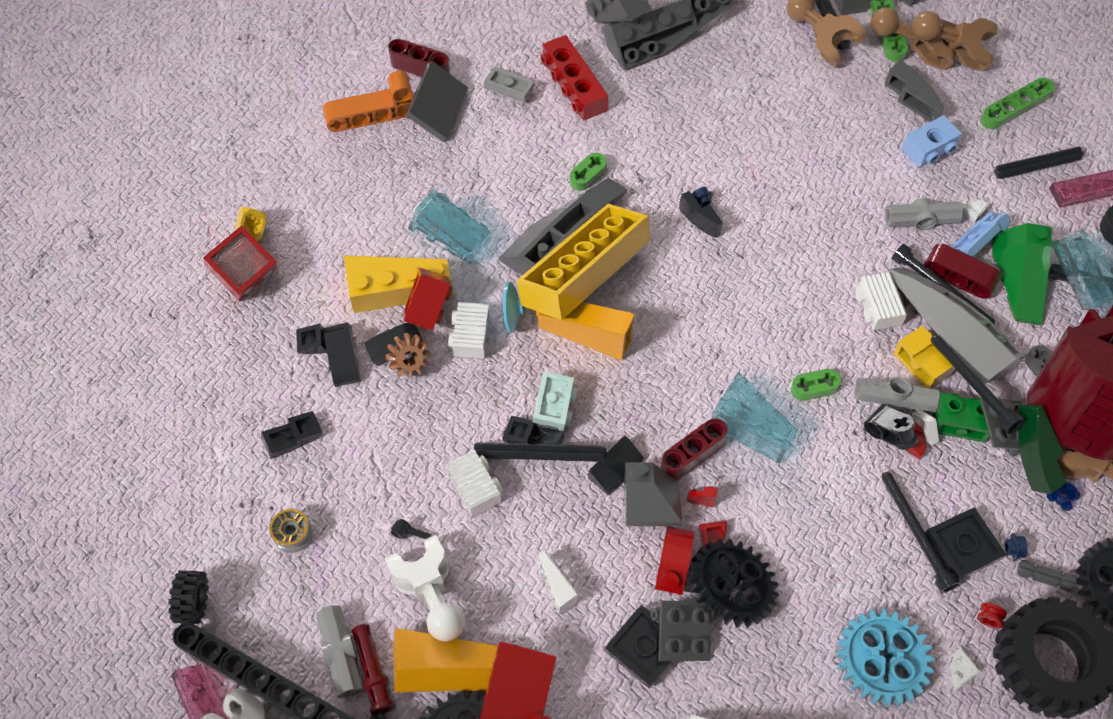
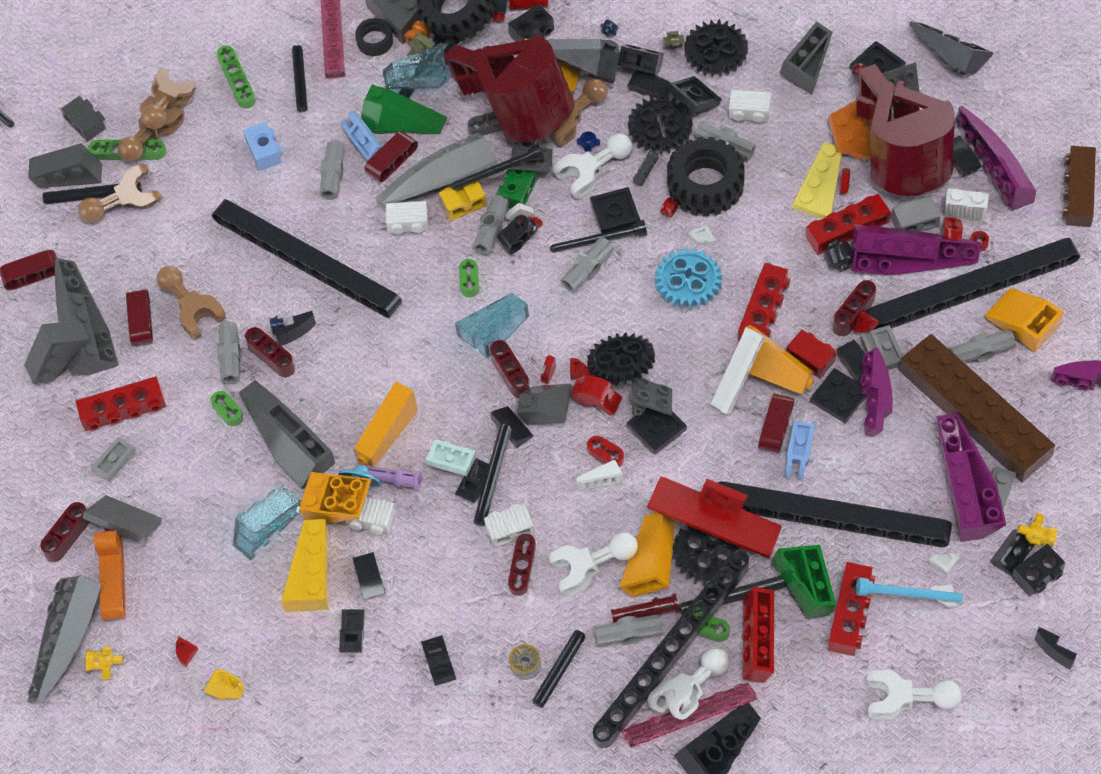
camera: 75 degrees left, 0 degrees up
black tyre [168,570,209,624] -> none
piece [203,225,277,301] -> none
black slope [324,328,360,387] -> none
nougat gear [386,333,431,378] -> none
black hand [391,519,431,540] -> none
red brick [403,267,453,331] -> none
yellow brick [516,204,651,320] -> none
dark grey slope [884,60,944,122] -> none
black piece [891,243,995,325] -> none
white tile [960,200,990,223] -> none
dark blue plate [1005,533,1028,561] -> none
dark green slope [1018,404,1067,494] -> none
none -> wedge [27,576,102,704]
none -> yellow piece [85,646,122,680]
none -> dark red beam [126,289,153,345]
none -> medium nougat piece [157,266,226,340]
none -> red tile [176,637,198,667]
none -> black beam [211,199,402,318]
none -> light grey piece [217,321,241,384]
none -> dark red beam [245,327,295,378]
none -> light orange slope [299,472,371,524]
none -> lavender pin [358,464,422,491]
none -> dark red beam [508,534,536,596]
none -> black axle [533,630,585,708]
none -> white piece [553,133,632,199]
none -> light grey piece [561,238,614,292]
none -> red beam [587,436,624,467]

